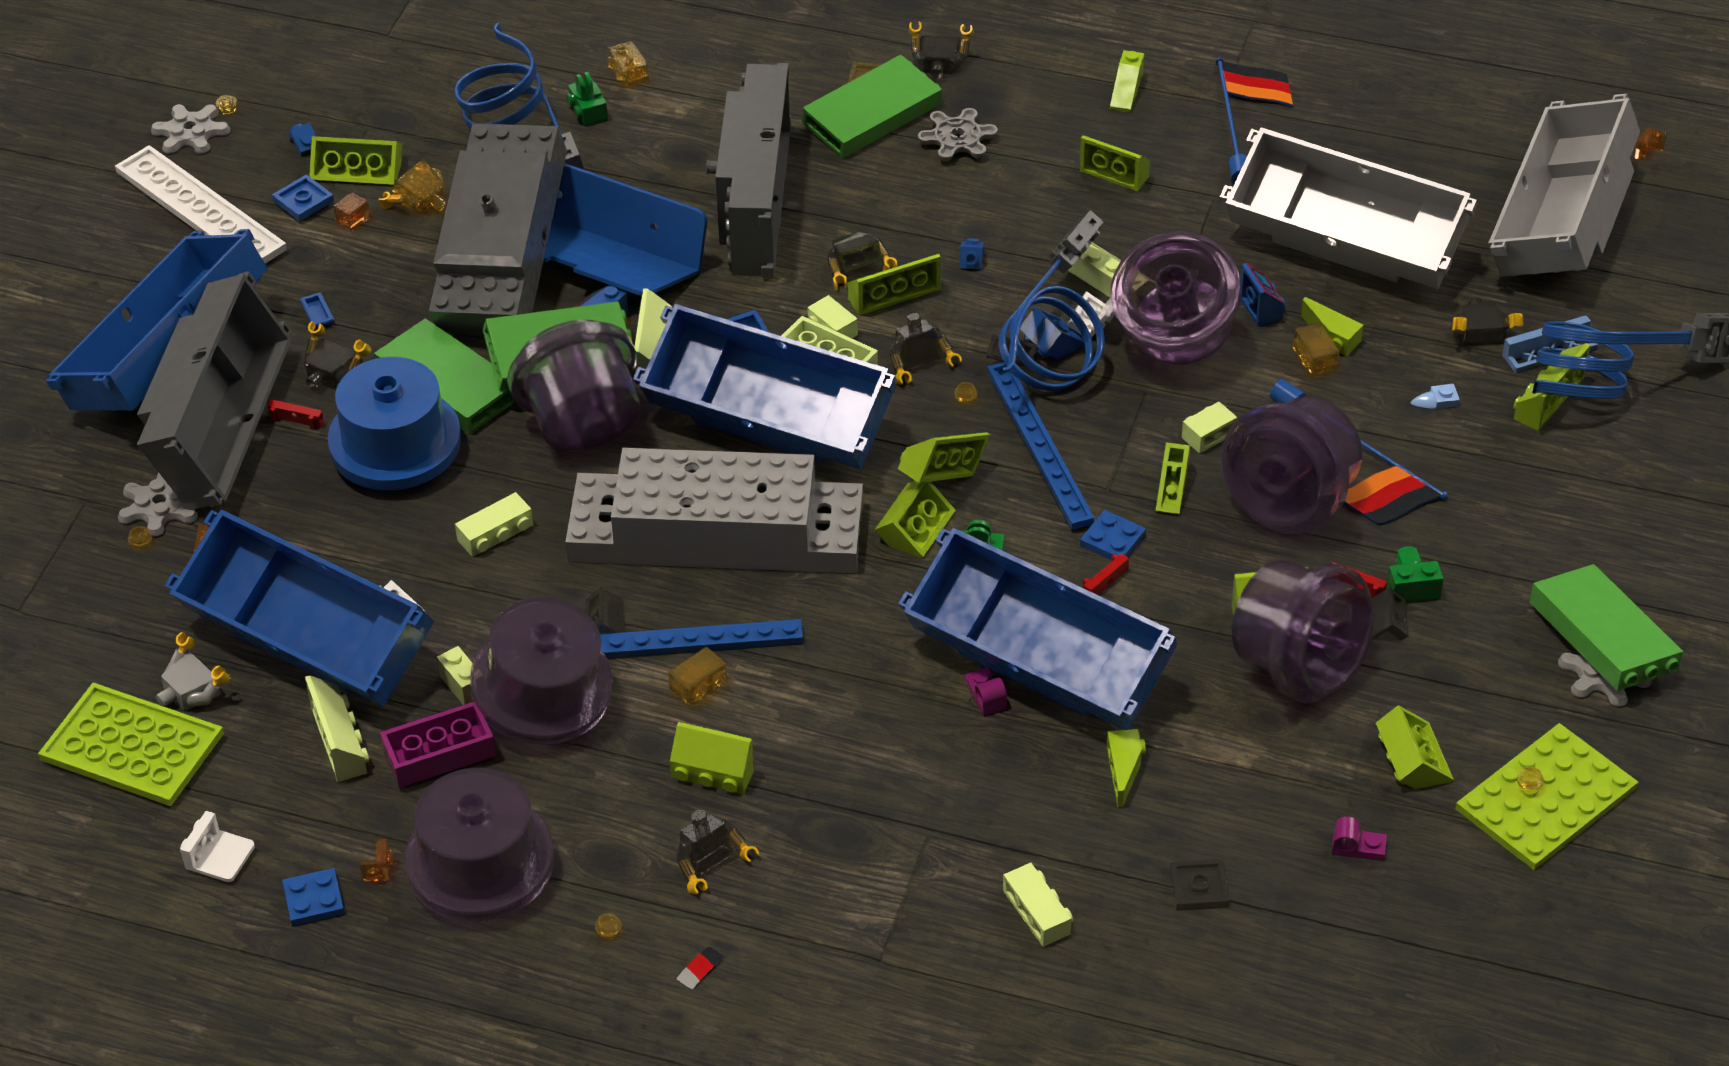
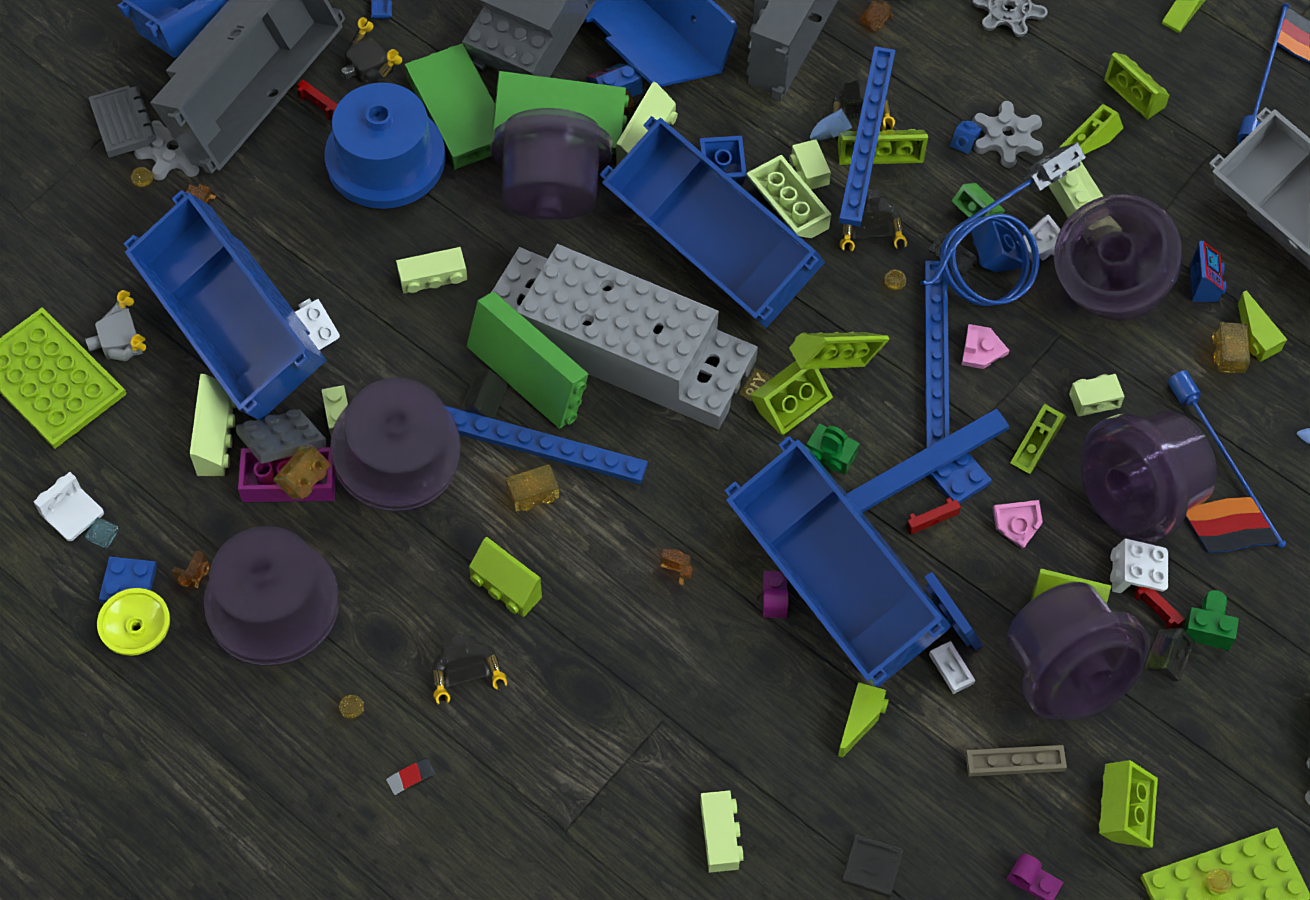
camera: 20 degrees right, 15 degrees up
none -> clear light blue plate [85,517,119,549]
none -> dark grey hinge [88,85,157,158]
none -> neon yellow dish [97,588,170,656]
none -> dark grey plate [236,409,326,464]
none -> clear yellow brick [273,445,331,499]
none -> bright green brick [466,291,589,429]
none -> clear orange bracket [661,549,693,585]
none -> clear yellow sticker [739,368,773,402]
none -> light blue plate [810,108,852,140]
none -> blue plate [839,46,895,227]
none -> blue tile [847,409,1009,513]
none -> clear orange bracket [859,0,894,33]
none -> blue plate [925,572,983,650]
none -> white plate [929,641,975,694]
none -> bright green brick [952,183,1005,225]
none -> bright pink plate [962,324,1010,369]
none -> dark tan plate [965,745,1067,777]
none -> light grey plate [972,101,1043,168]
none -> bright pink plate [992,500,1043,549]
none -> lime slope [1060,104,1123,154]
none -> white bracket [1110,538,1168,593]

